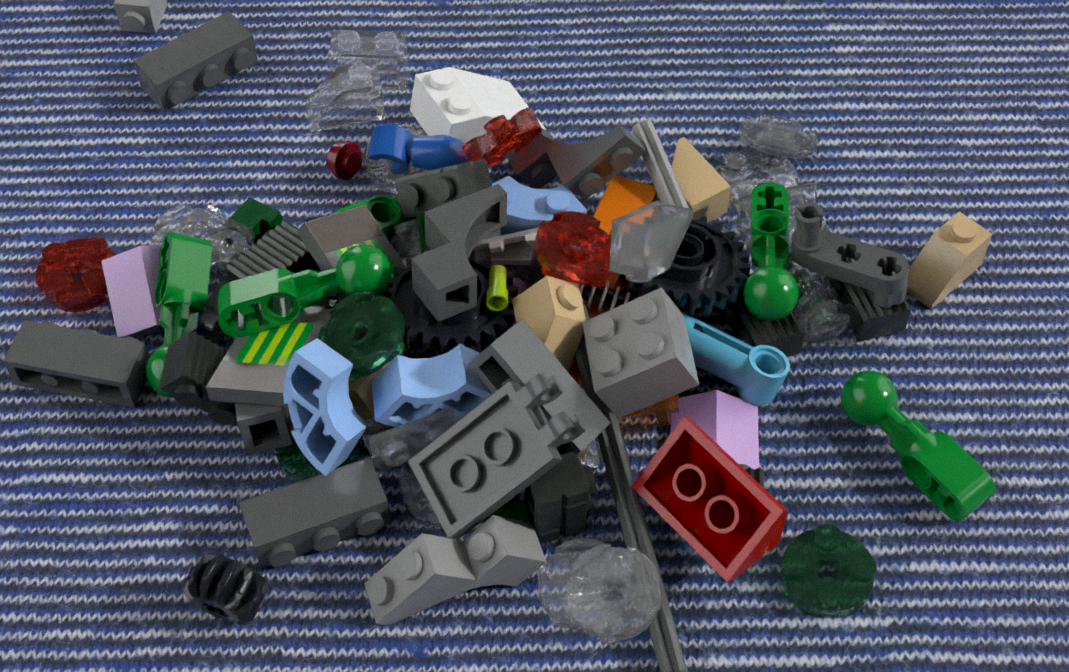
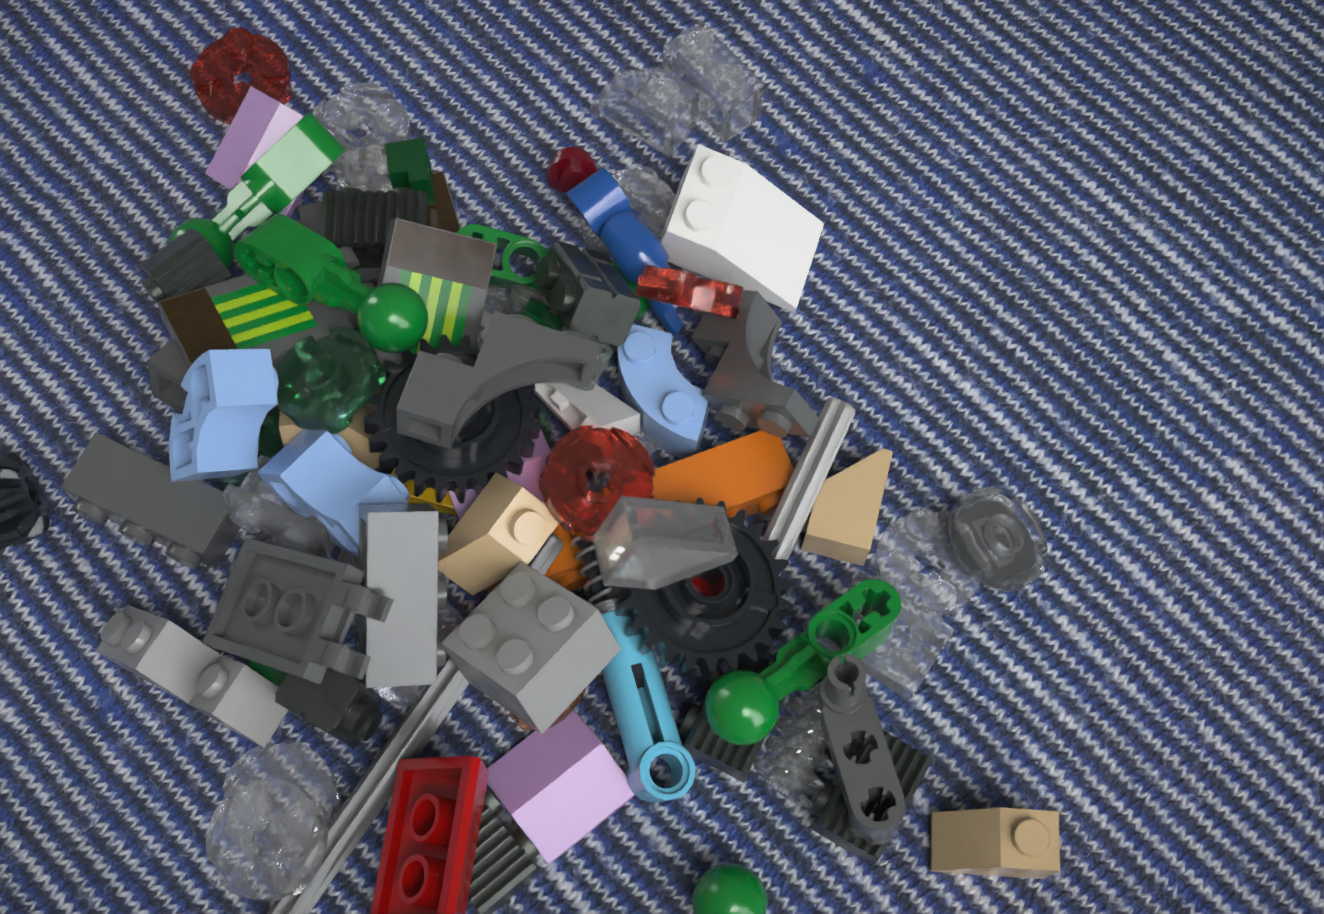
camera: 45 degrees right, 15 degrees up
dark grey brick [3,320,150,408] -> none
lime piece [486,265,508,311] -> none

